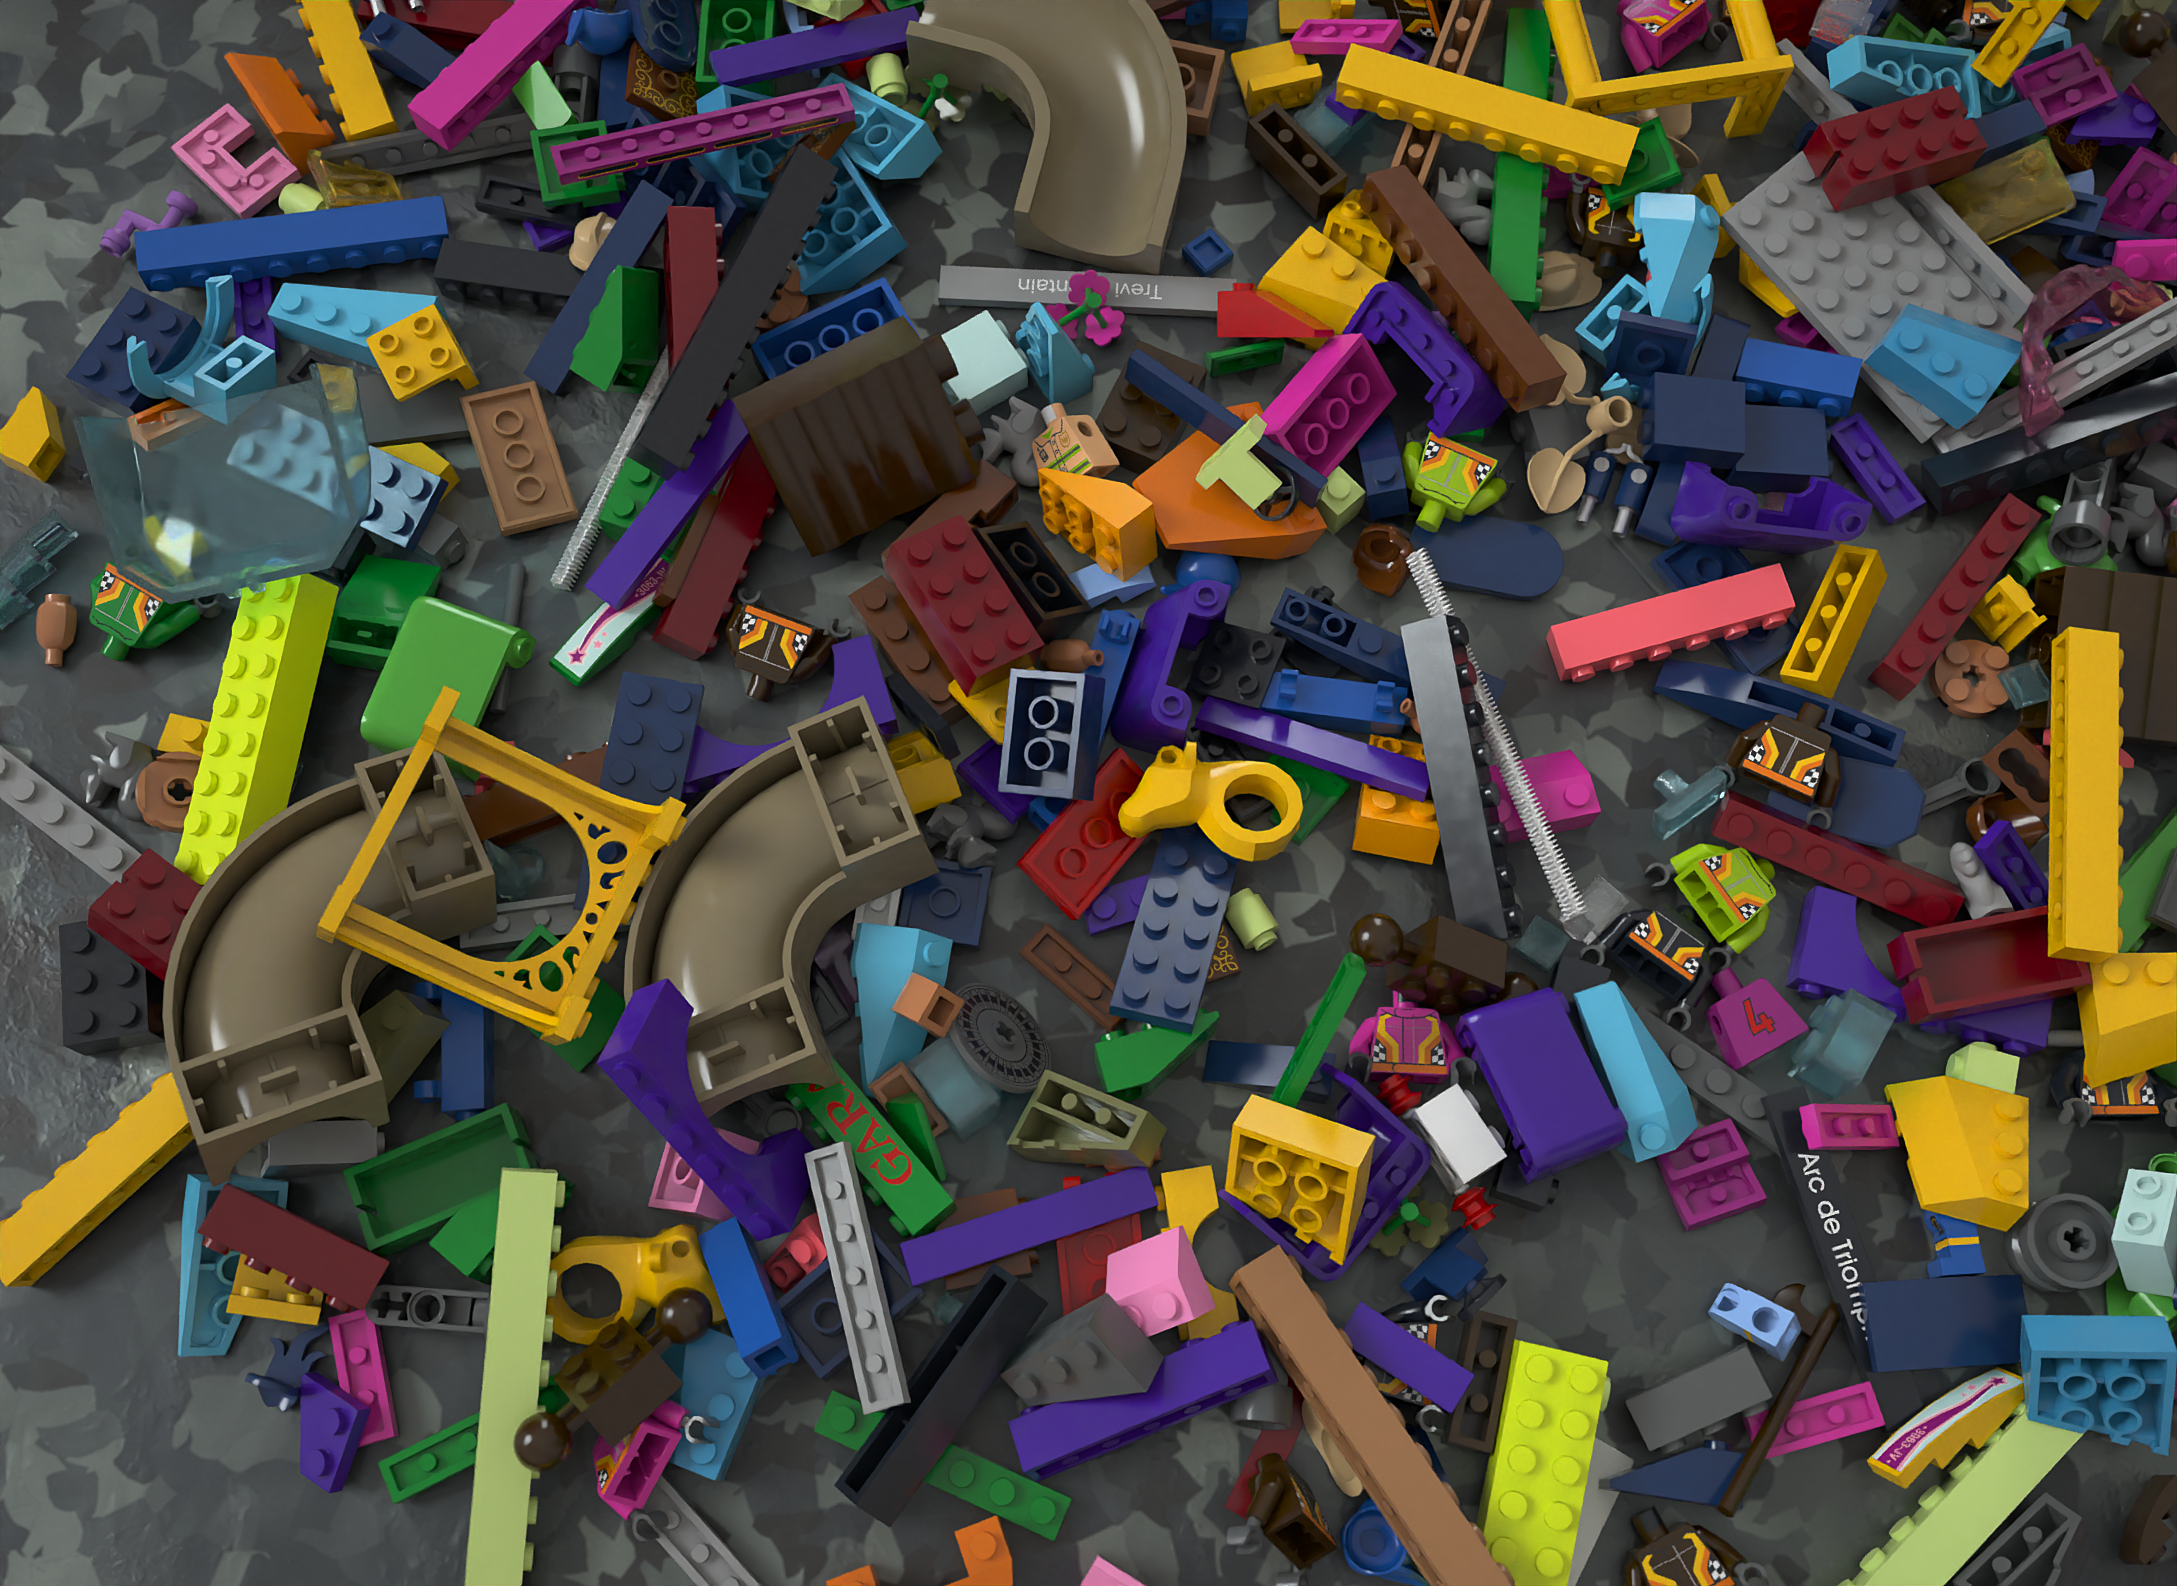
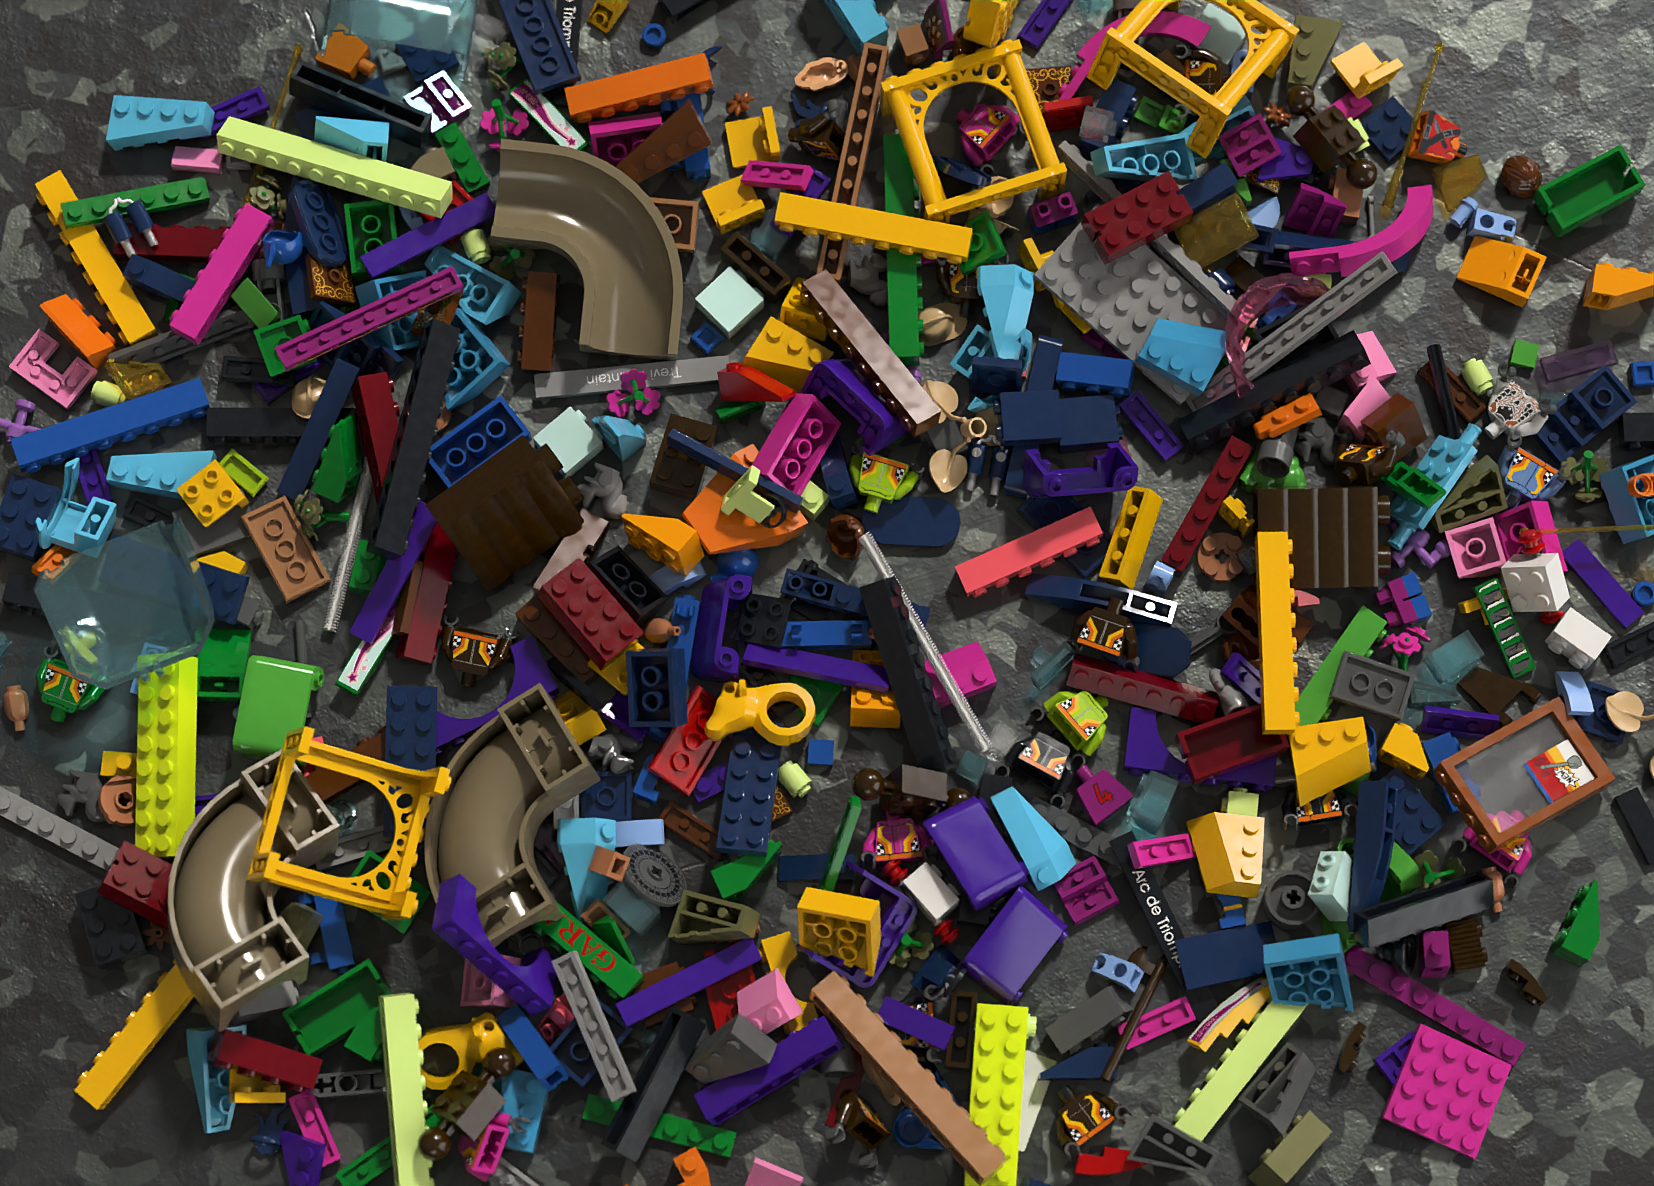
camera: 10 degrees left, 5 degrees up
light nougat torso [1032,403,1120,479] -> none
none -> lime tile [220,448,269,497]
none -> olive plant [294,489,350,541]
none -> reddish brown wedge [517,271,561,372]
none -> light blue slope [615,819,665,848]
none -> blue leg [633,754,660,805]
none -> light aqua piece [695,266,764,340]
none -> blue tile [808,739,834,766]
none -> dark blue tile [932,155,992,187]
none -> dark purple windscreen [958,886,1069,1006]
none -> magenta hips [1026,191,1078,237]
none -> light blue leg [1143,561,1175,597]
none -> orange hinge [1253,392,1322,439]

